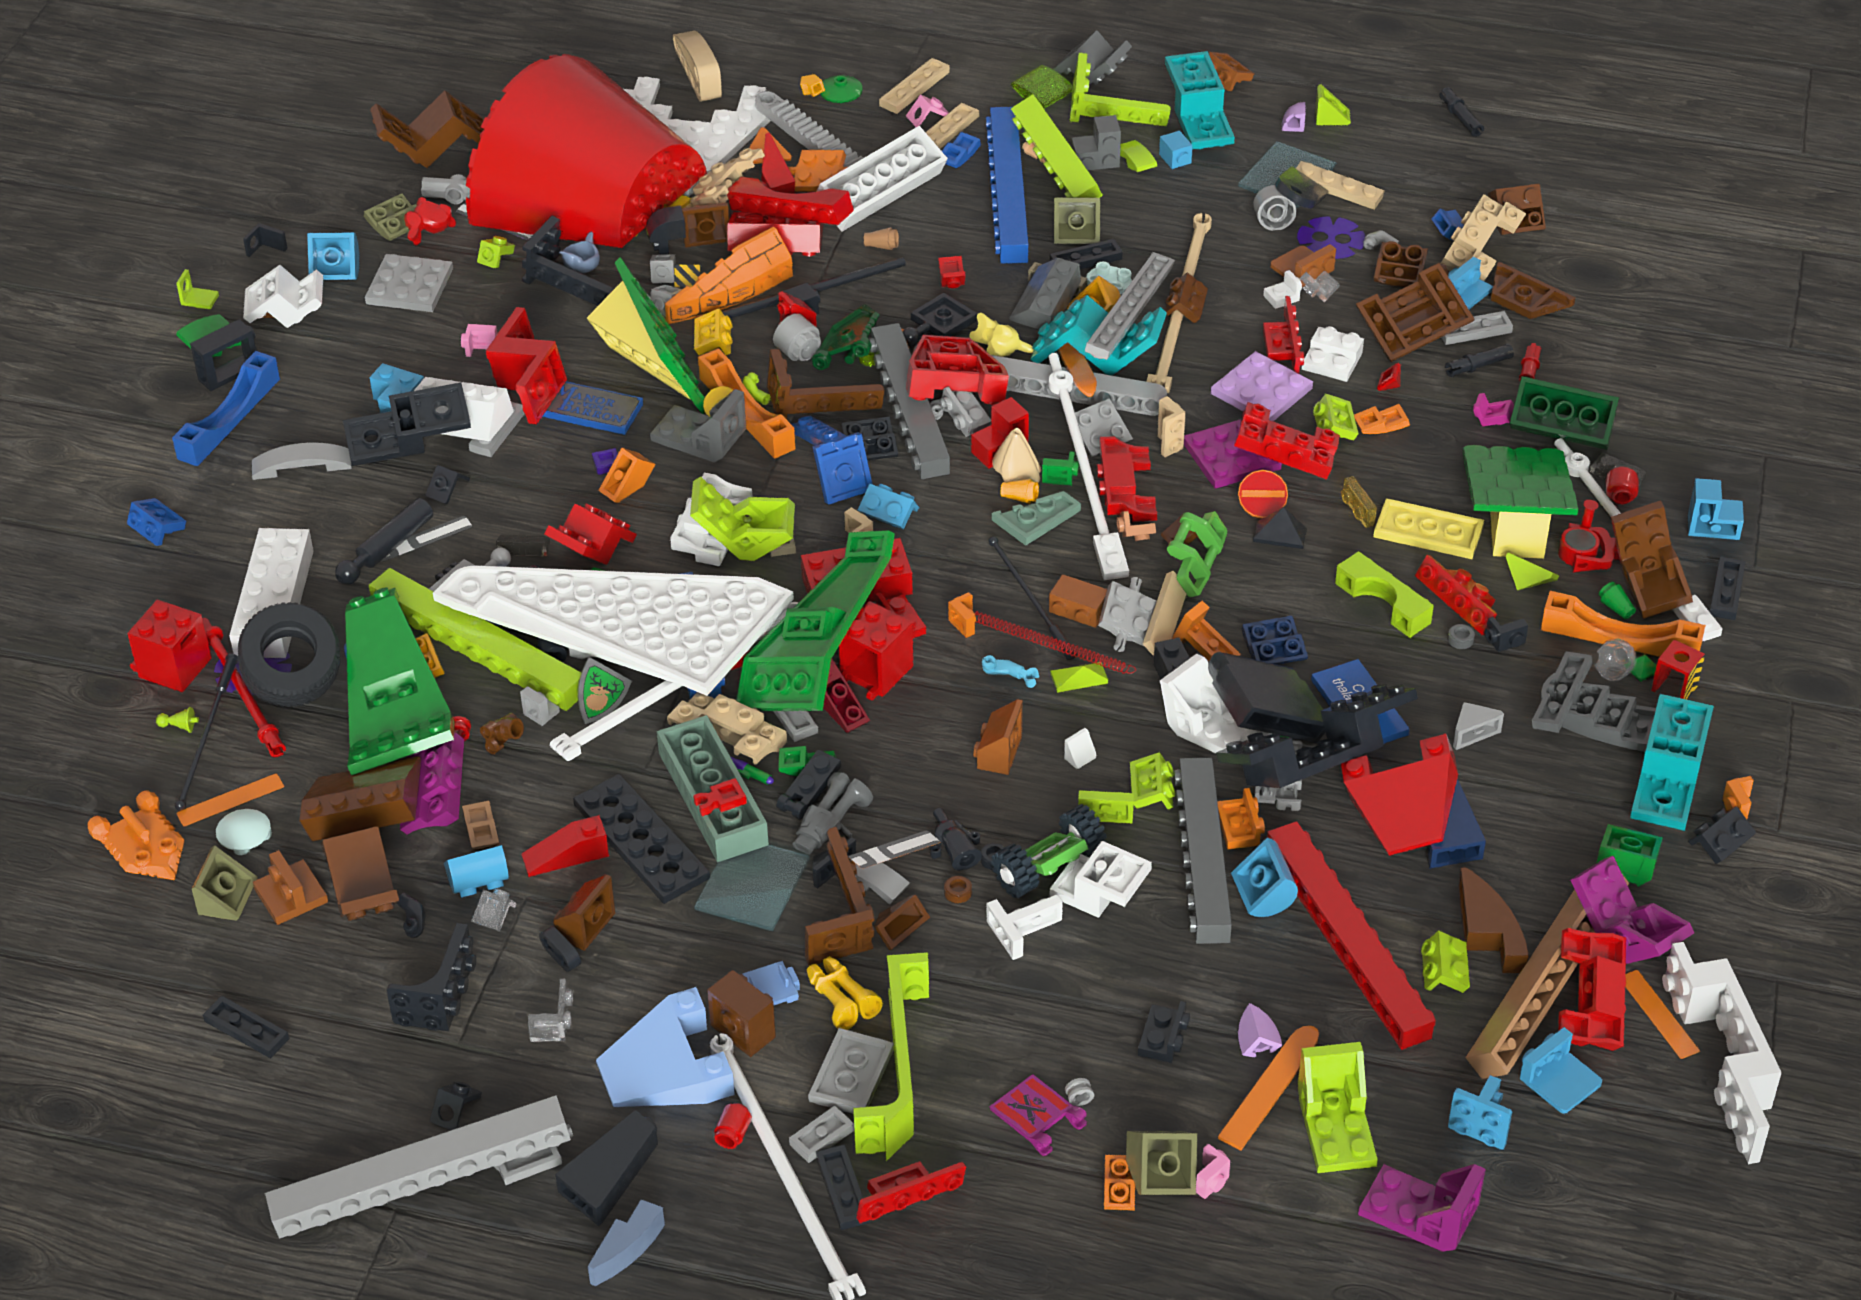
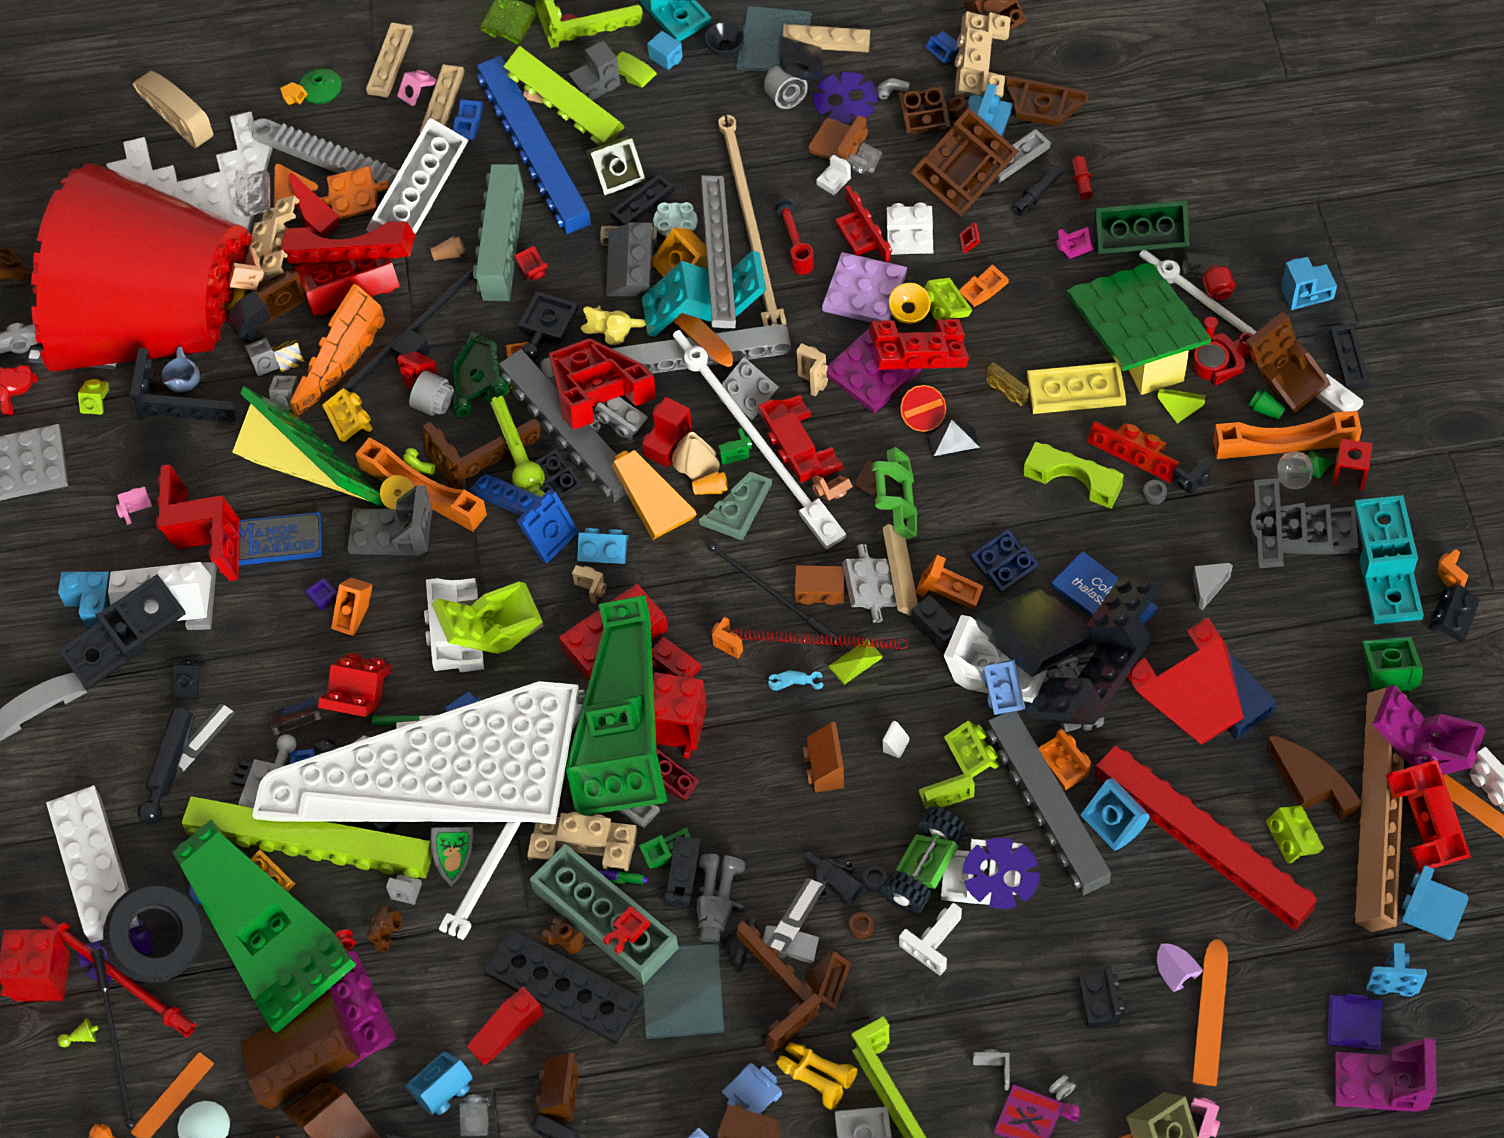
camera: 20 degrees left, 15 degrees up
medium nougat slope [462,801,499,850] -> none
reddish brown bracket [1165,272,1208,323] -> none
lime bracket [1298,1042,1378,1173] -> none
none -> light nougat bracket [228,247,264,290]
none -> clear bracket [234,169,270,217]
none -> sand green brick [473,164,524,301]
none -> lime piece [490,396,545,497]
none -> reddish brown plate [541,916,584,954]
none -> light orange slope [612,450,696,540]
none -> black piece [705,22,745,57]
none -> red piece [775,199,814,275]
none -> yellow piece [889,283,931,324]
none -> dark purple piece [962,838,1040,909]
none -> light grey bracket [973,1049,1009,1090]
none -> medium blue bracket [982,660,1025,715]
none -> dark purple piece [1327,994,1382,1051]

